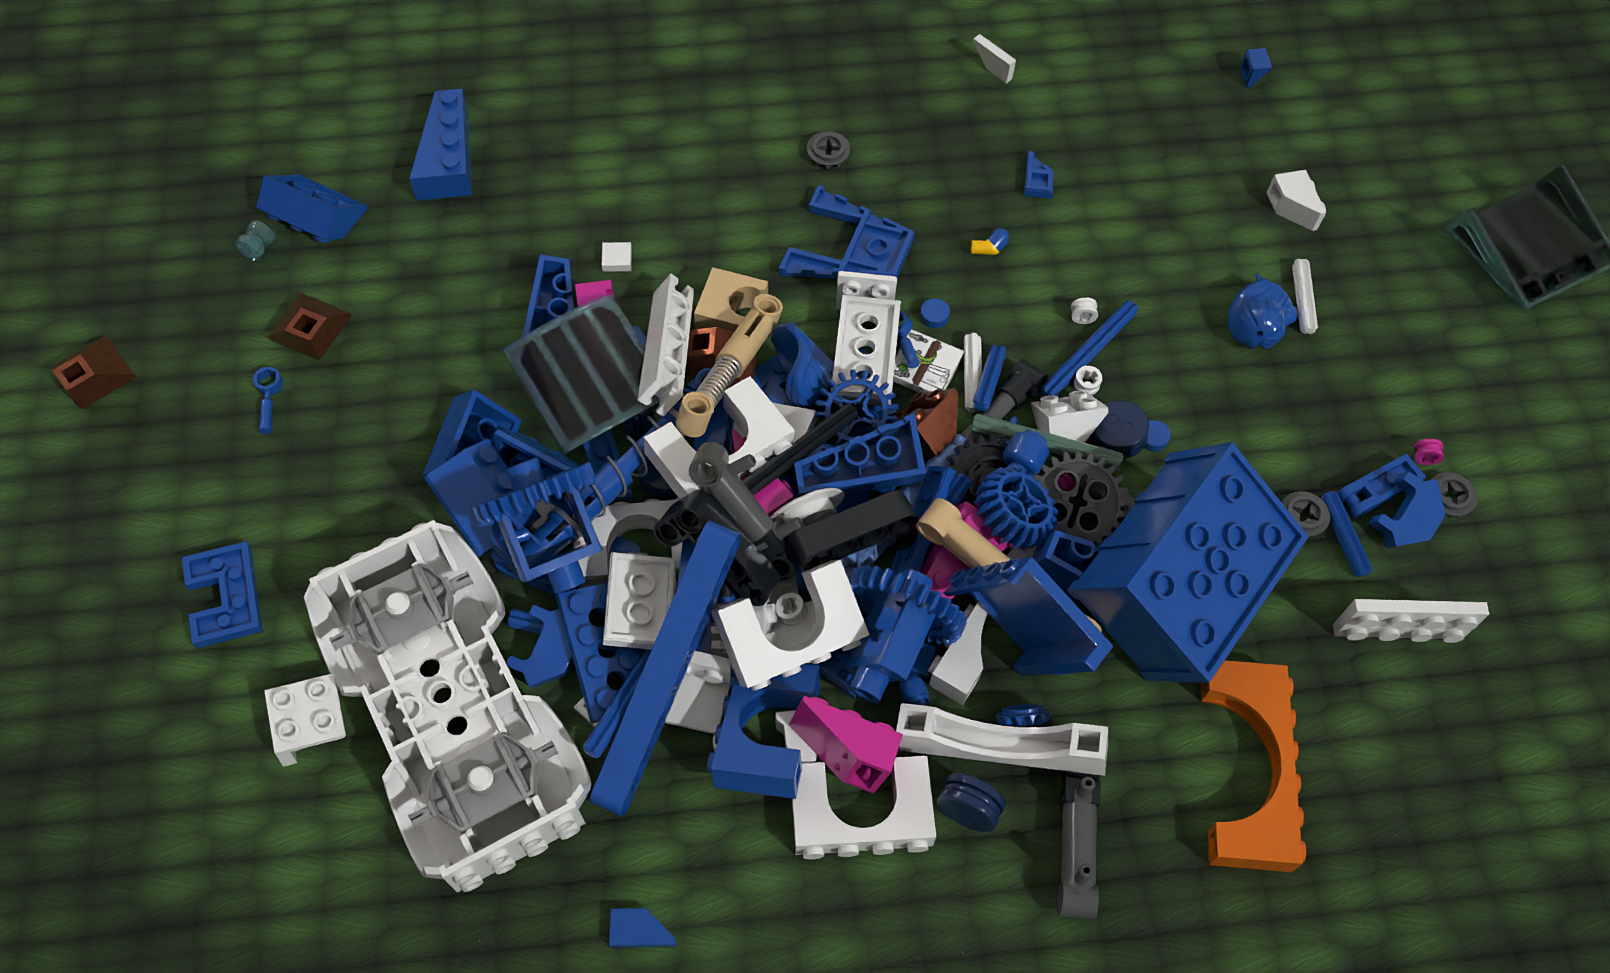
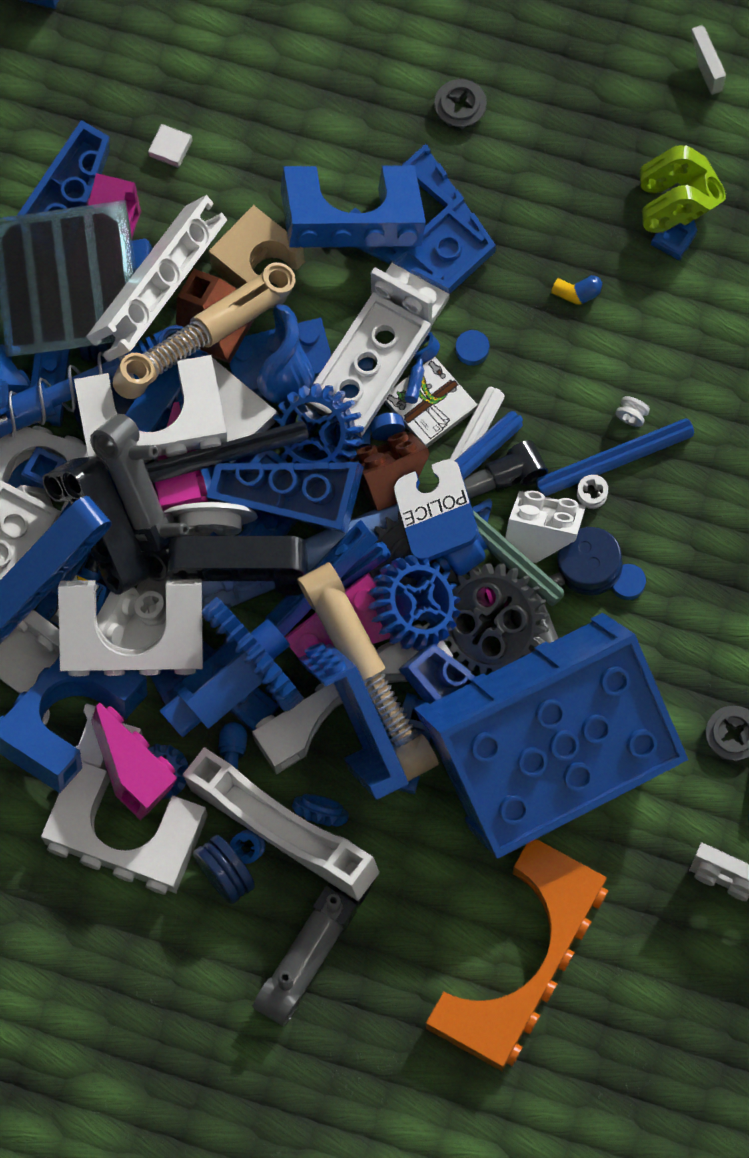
camera: 30 degrees right, 10 degrees up
none -> blue slope [21,446,67,489]
none -> blue bush [230,829,266,864]
none -> blue arch [280,166,426,248]
none -> blue tile [370,413,405,441]
none -> piece [394,459,479,561]
none -> lime piece [640,145,726,233]

